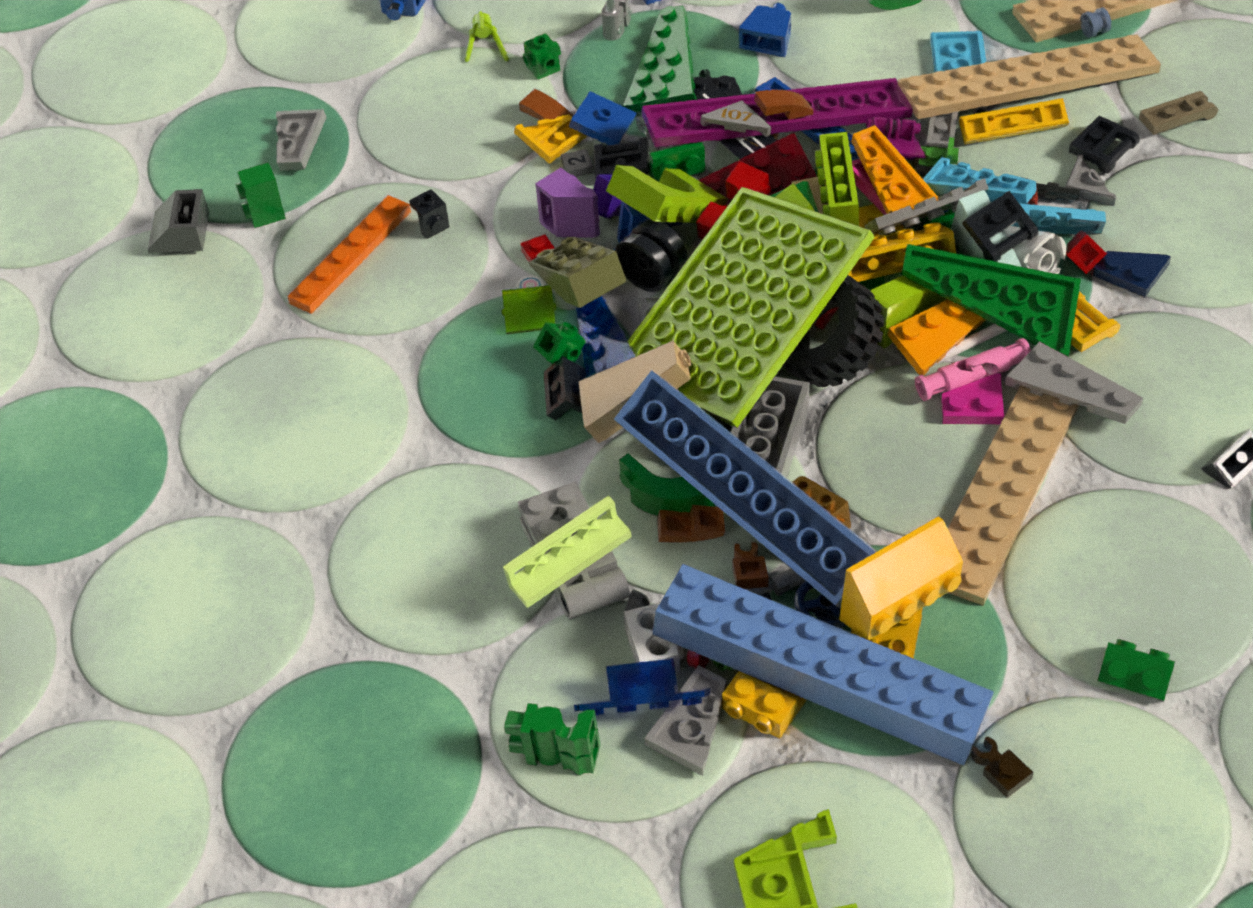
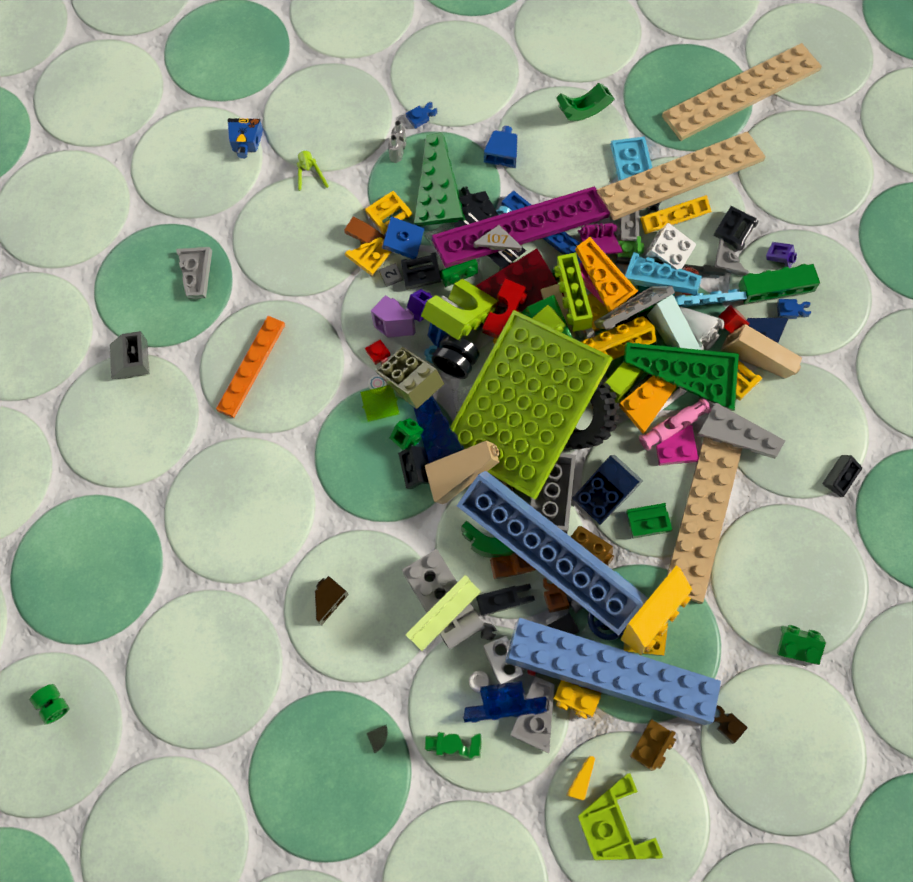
camera: 10 degrees left, 20 degrees up
green brick [235,162,286,228] -> none
black bracket [409,189,450,239] -> none
green brick [522,33,561,80] -> none
dark orange slope [754,90,814,120] -> none
black plate [962,190,1038,262] -> none
sand blue wheel [1080,7,1111,38] -> none
dark tan plate [1139,91,1218,135] -> none
none -> dark brown slope [315,576,349,625]
none -> yellow plate [365,190,412,234]
none -> clear smoke tile [367,725,388,753]
none -> white tile [469,671,490,693]
none -> black hinge [476,584,535,617]
none -> yellow slope [566,756,595,801]
none -> dark blue slope [572,455,643,525]
none -> green plate [626,503,672,539]
none -> pearl gold bracket [630,719,676,771]
none -> white bracket [642,223,696,270]
none -> tan slope [721,324,802,378]
none -> green brick [738,264,820,304]
none -> dark purple bracket [766,242,797,268]
none -> blue plate [777,299,811,319]

